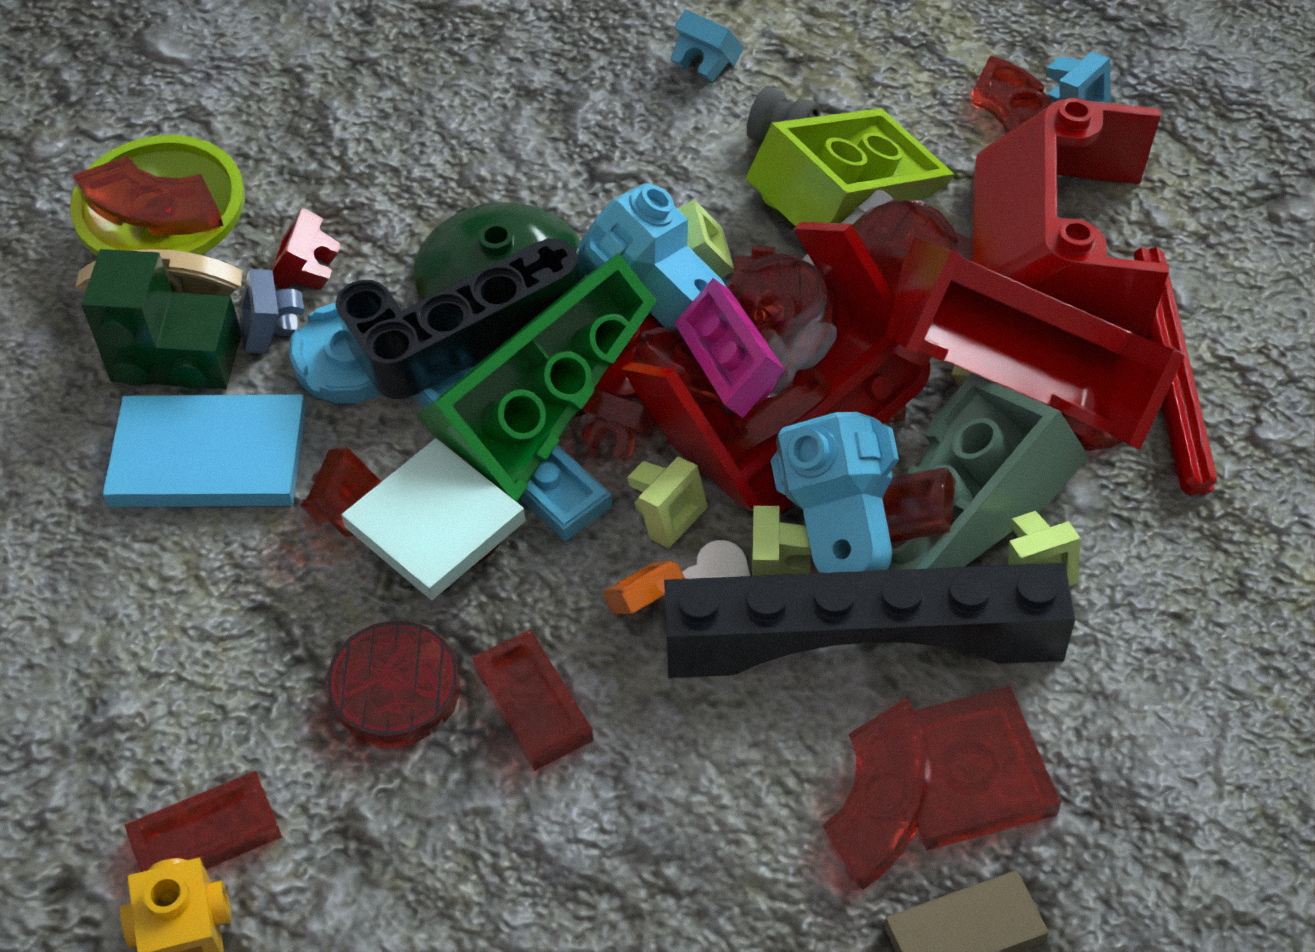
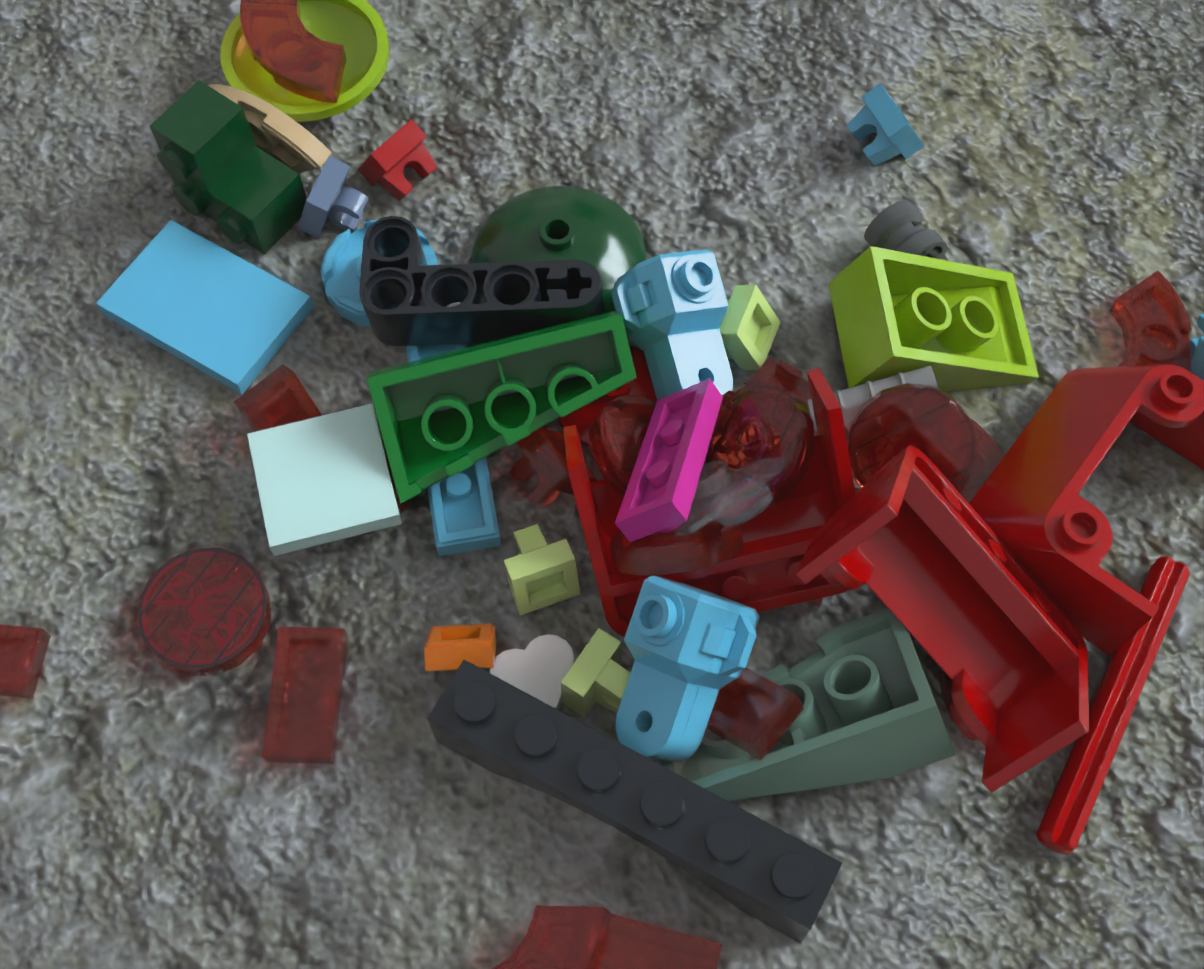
camera: 30 degrees right, 10 degrees up
yellowish green tile [1008,511,1081,586] -> none

